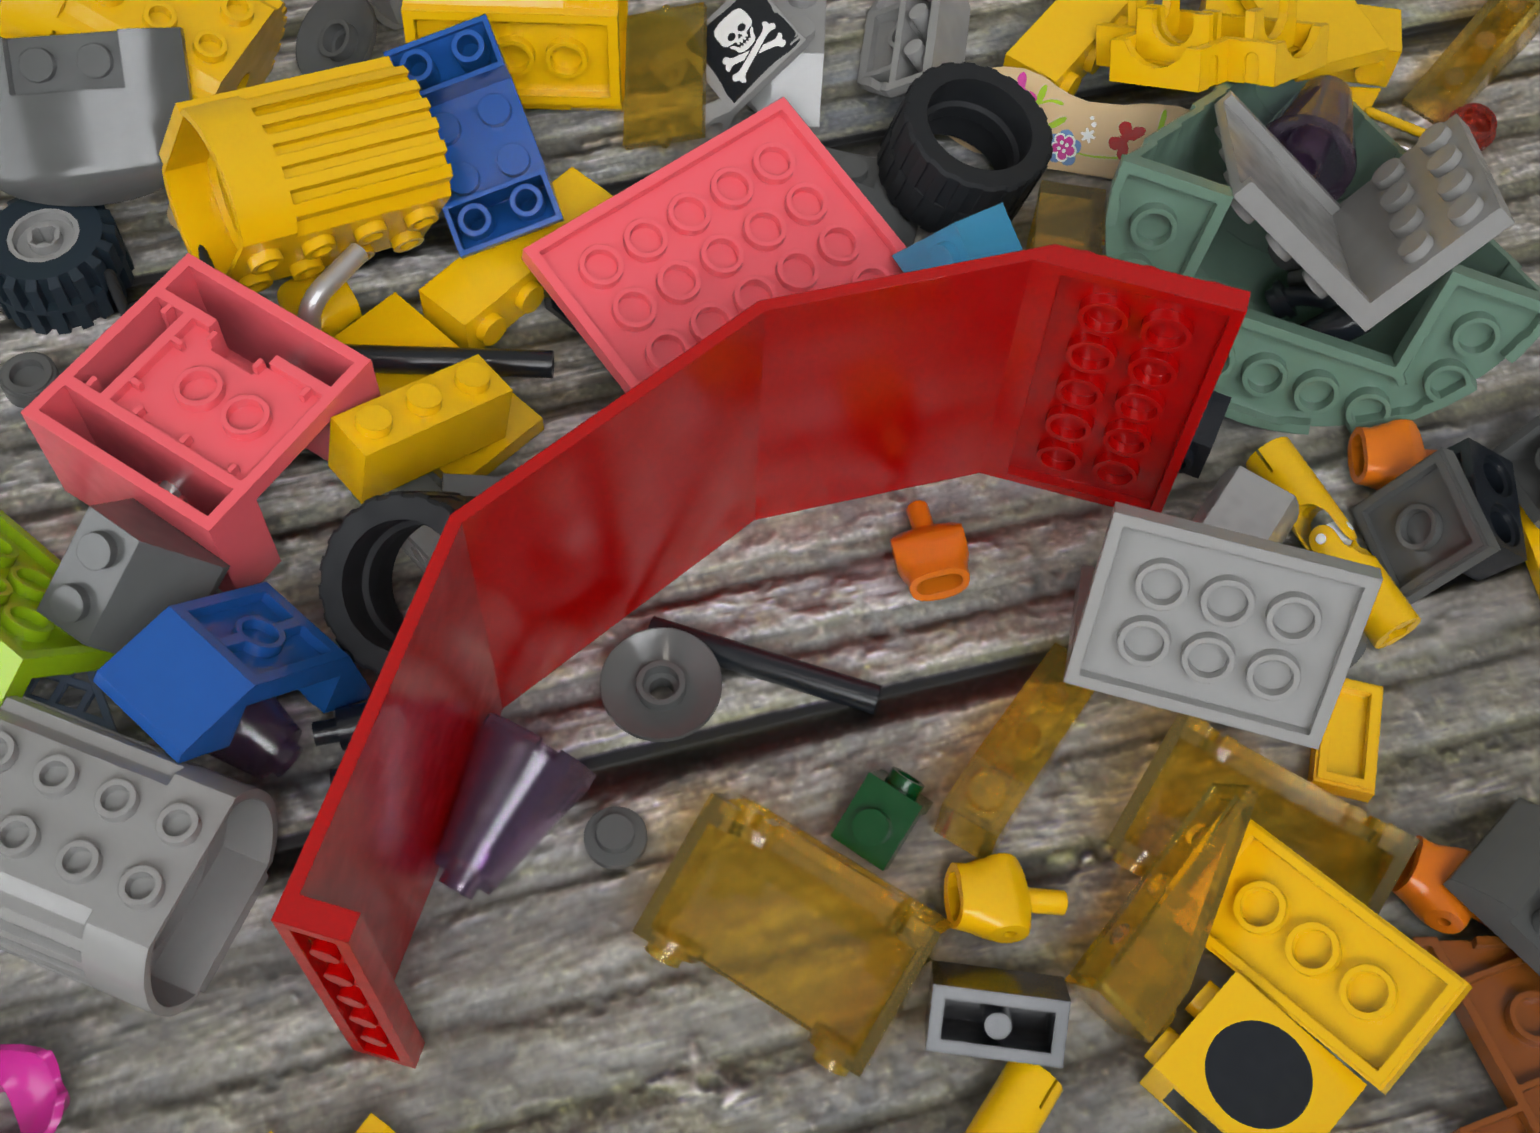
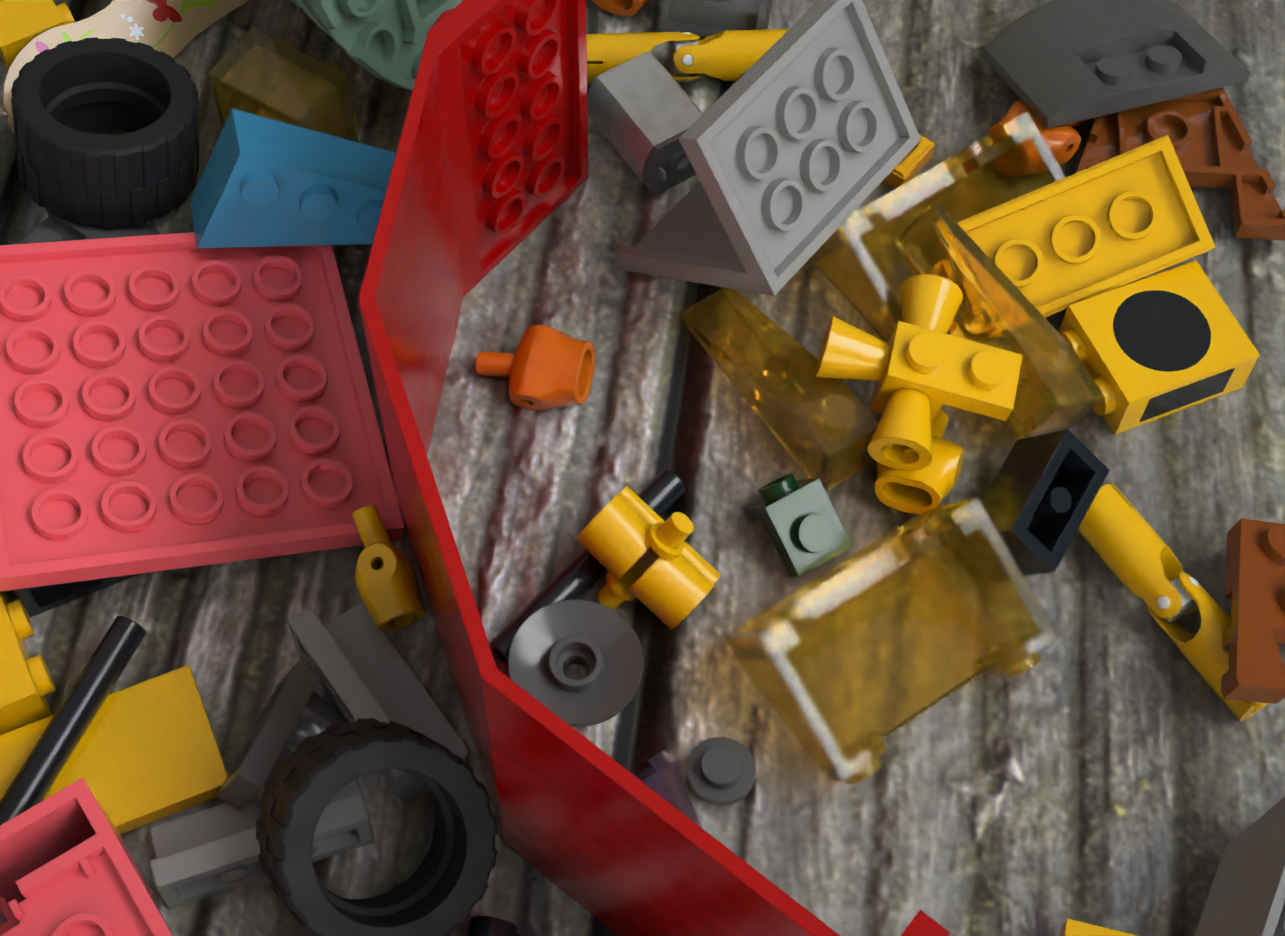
camera: 65 degrees left, 0 degrees up
yellow brick [328,354,513,504] -> none
none -> yellow pin [575,486,721,631]
none -> yellow brick [815,274,1023,471]

